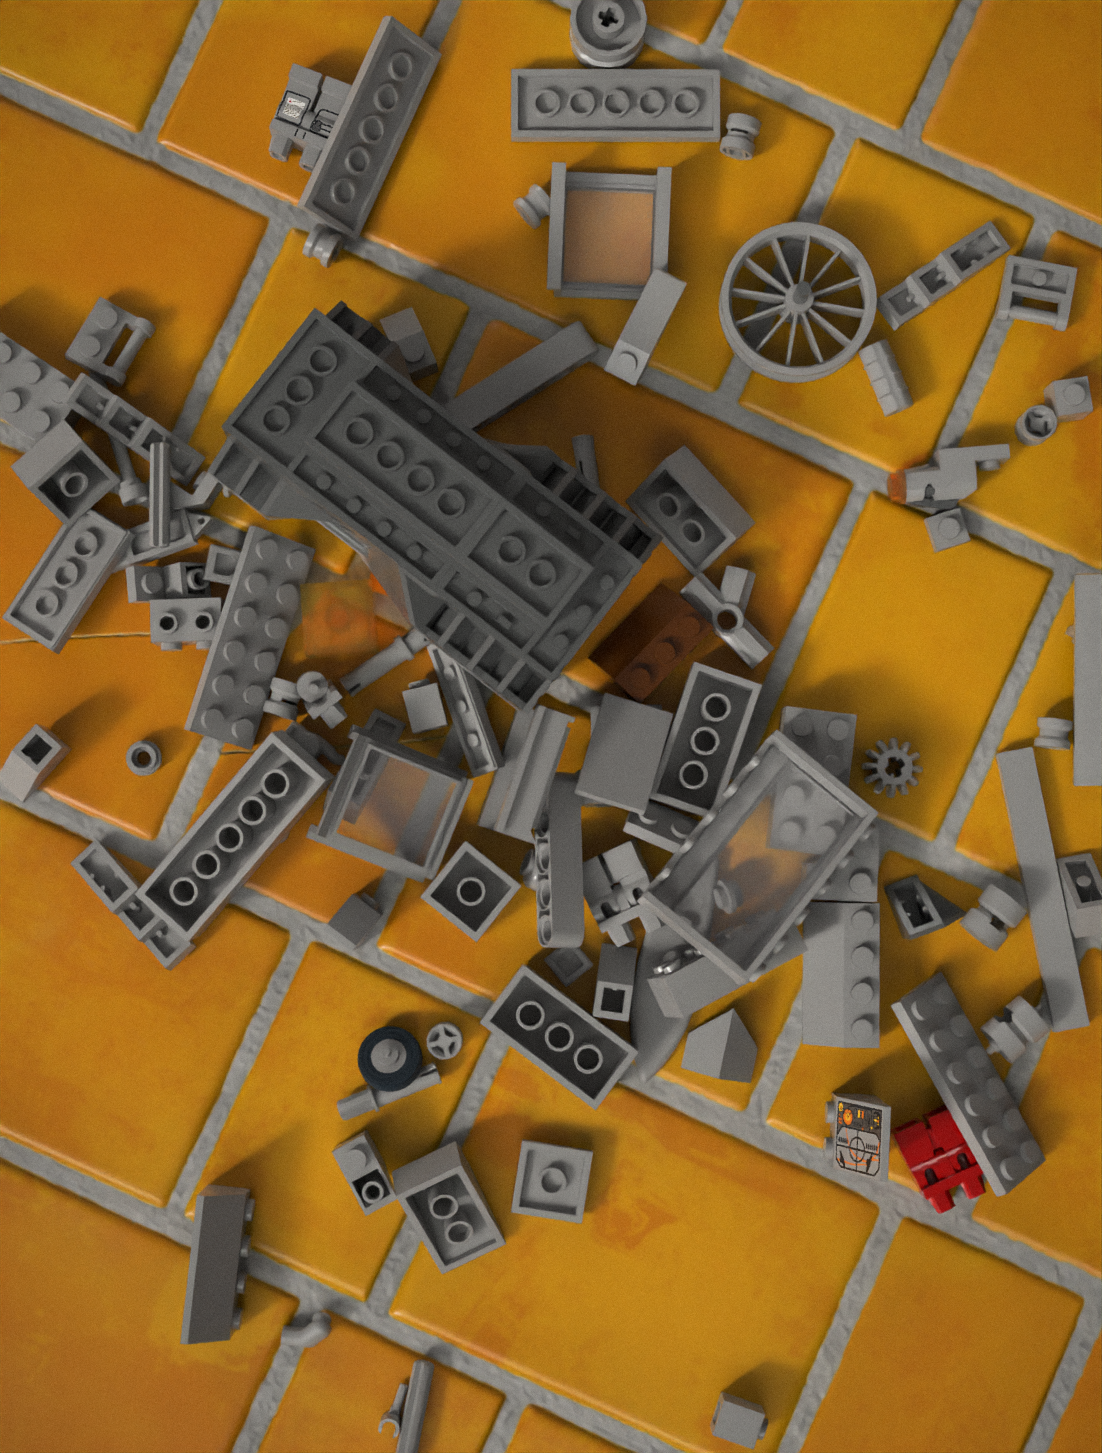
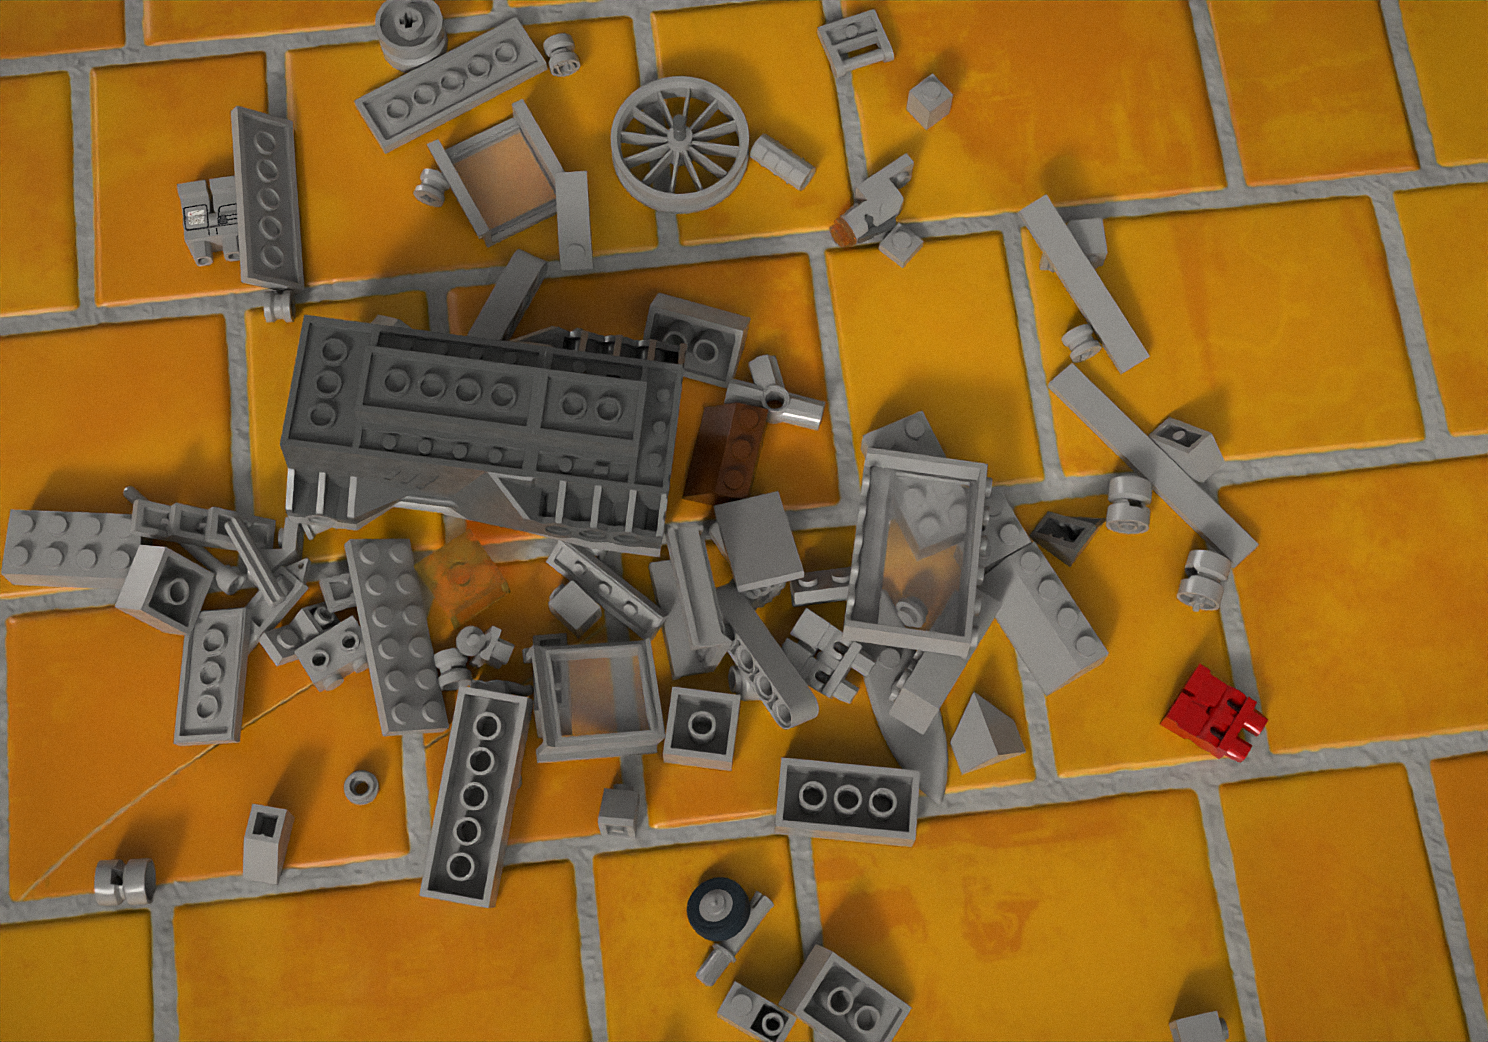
camera: 30 degrees left, 15 degrees down
light grey plate [65,297,156,387] -> none
light grey slope [71,839,197,971] -> none
light grey pin [339,629,431,697] -> none
light grey wheel [426,1022,463,1060] -> none
light grey plate [511,1139,593,1224] -> none
light grey tile [544,947,593,987] -> none
light grey slope [592,943,637,1022] -> none
light grey brick [649,662,762,818] -> none
light grey slope [823,1092,891,1182] -> none
light grey gear [861,737,923,798] -> none
light grey slope [876,221,1011,331] -> none
light grey plate [891,972,1046,1197] -> none
light grey wheel [1015,405,1057,446] -> none

